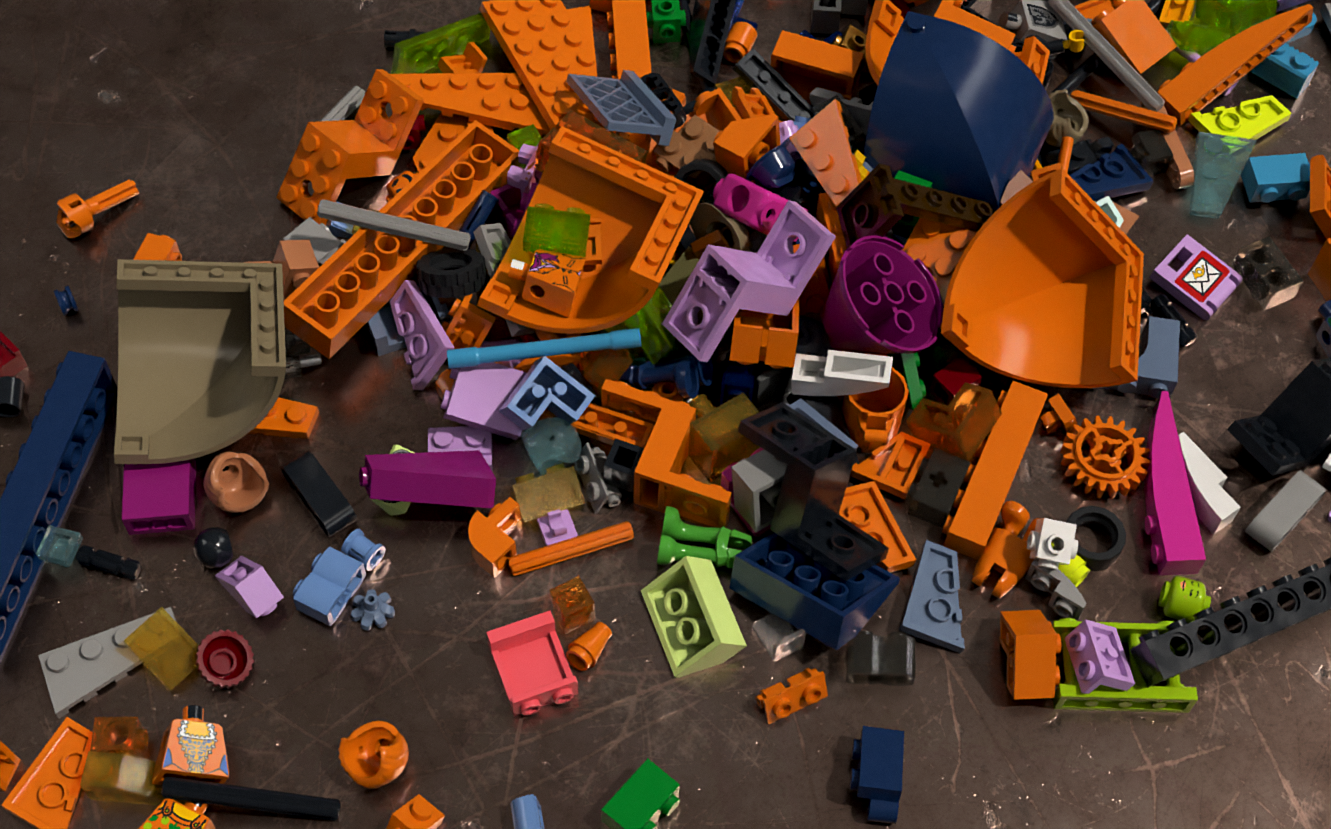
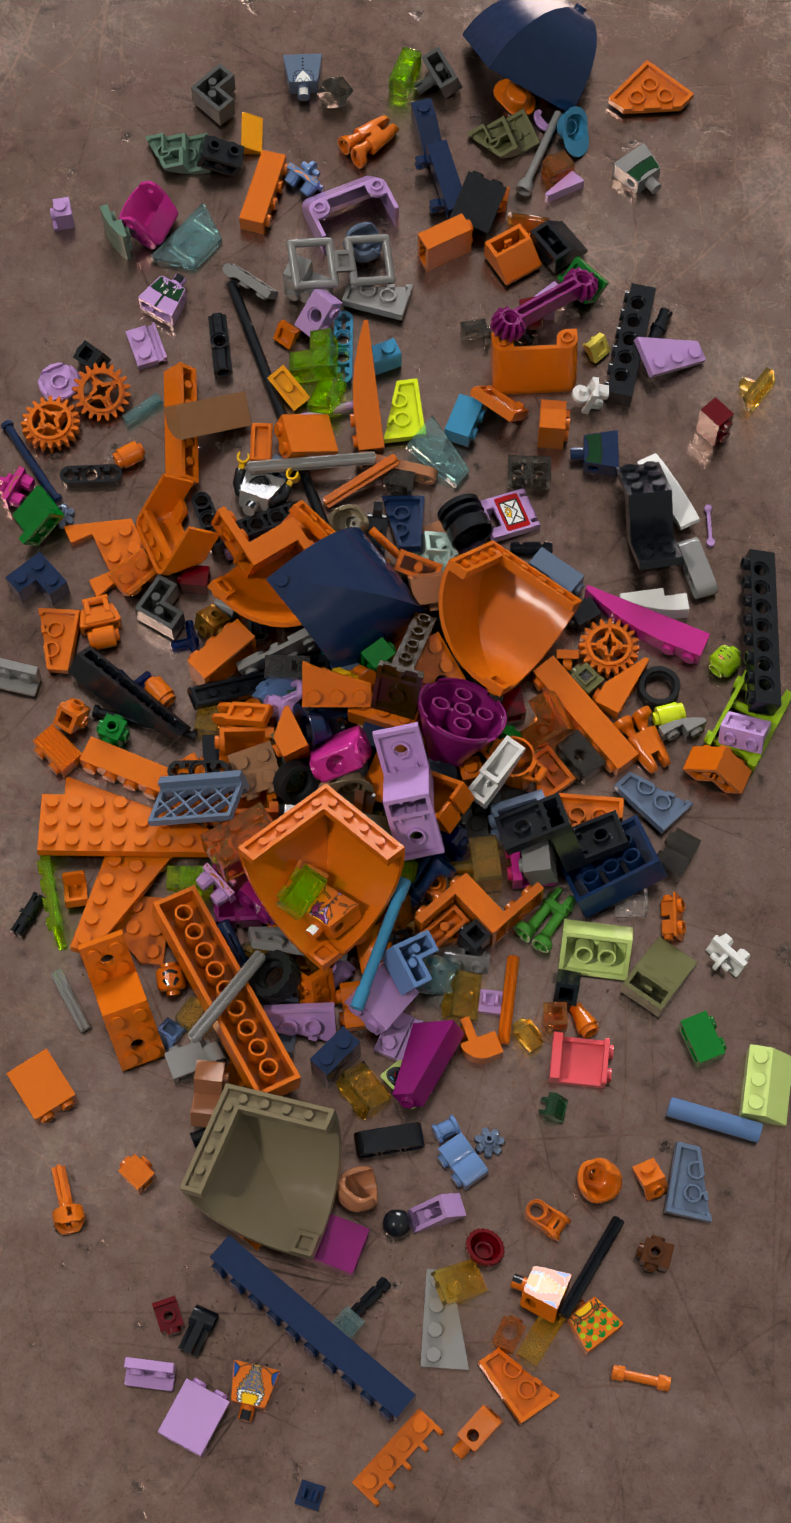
camera: 60 degrees left, 10 degrees up
dark blue bush [54,285,79,316] -> none
dark blue hinge [850,726,904,824] -> none
white brick [1027,518,1078,570] -> none
none -> orange panel [6,1048,78,1125]
none -> dark blue brick [310,1026,361,1089]
none -> clear yellow bracket [336,1061,392,1120]
none -> black wheel [437,493,494,551]
none -> clear yellow brick [511,1017,544,1053]
none -> orange piece [524,1199,572,1242]
none -> clear green tile [538,1092,568,1123]
none -> black brick [553,969,581,1006]
none -> black brick [568,596,602,634]
none -> olive window [570,662,605,697]
none -> orange slope [592,657,649,721]
none -> olive slope [621,936,698,1017]
none -> white hips [705,933,750,978]

